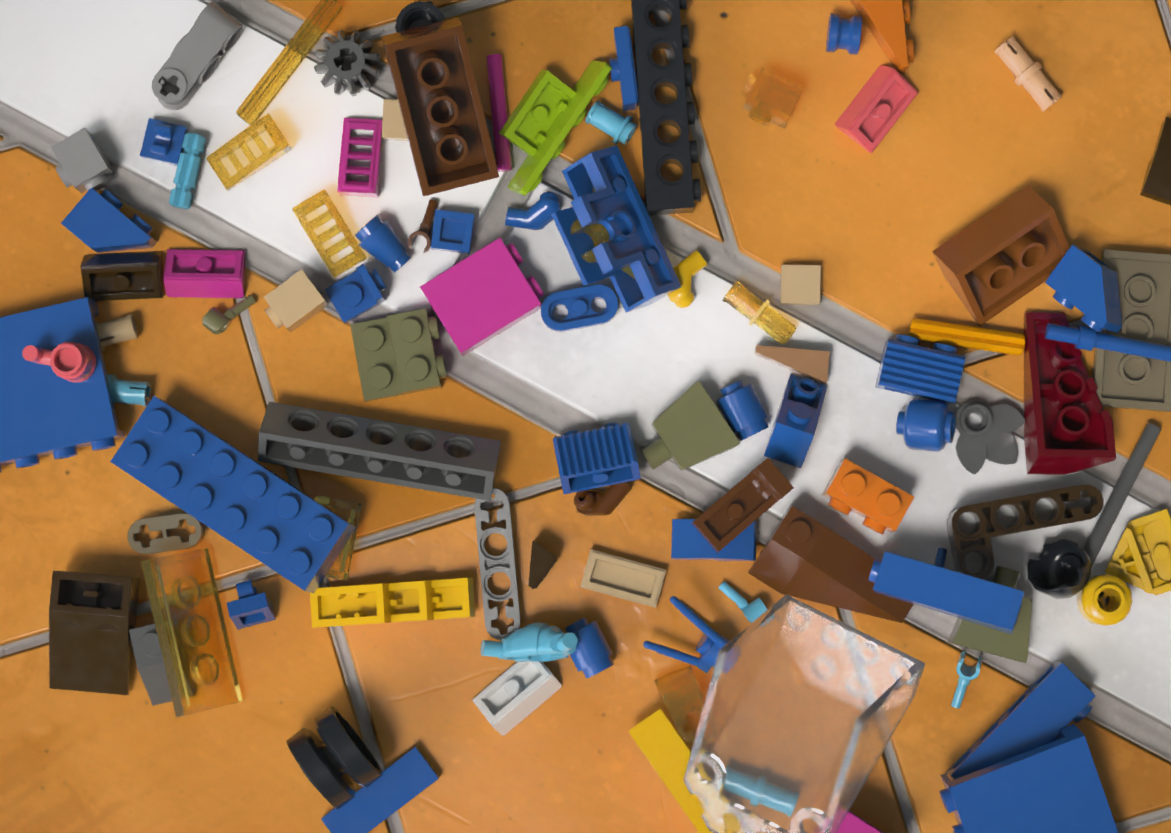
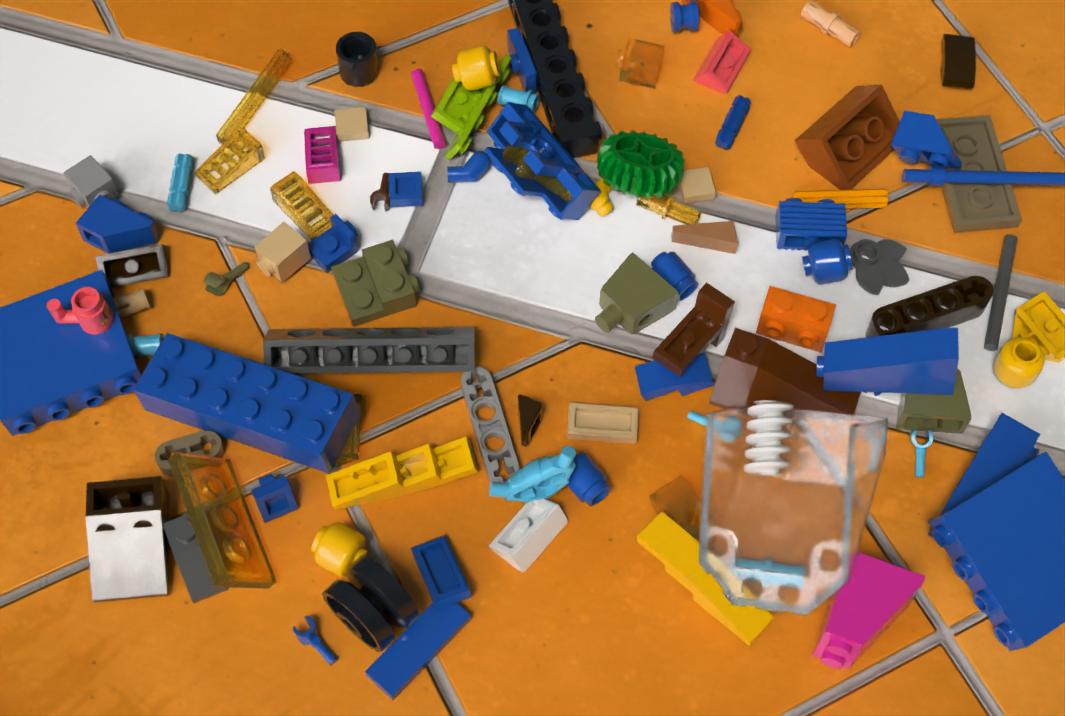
camera: 15 degrees left, 25 degrees down
blue tile [140,118,189,166] -> none
light grey piece [152,2,245,110] -> none
dark pink slope [163,249,246,298] -> none
dark grey gear [314,30,380,97] -> none
blue cone [355,214,411,273] -> none
reddish brown brick [381,17,499,197] -> none
dark pink brick [420,238,544,356] -> none
blue plate [541,285,618,332] -> none
blue brick [553,422,641,494] -> none
reddish brown arm [574,482,632,516] -> none
blue plant [643,596,737,673] -> none
blue slope [764,374,827,468] -> none
dark red wedge [1024,312,1116,475] -> none
black hair [1027,539,1092,599] -> none
none -> blue hand [293,616,338,665]
none -> yellow head [311,522,369,577]
none -> blue tile [411,535,471,610]
none -> yellow head [452,46,501,91]
none -> green gear [597,130,685,199]
none -> blue axle [715,95,751,150]
none -> white piece [744,400,794,477]

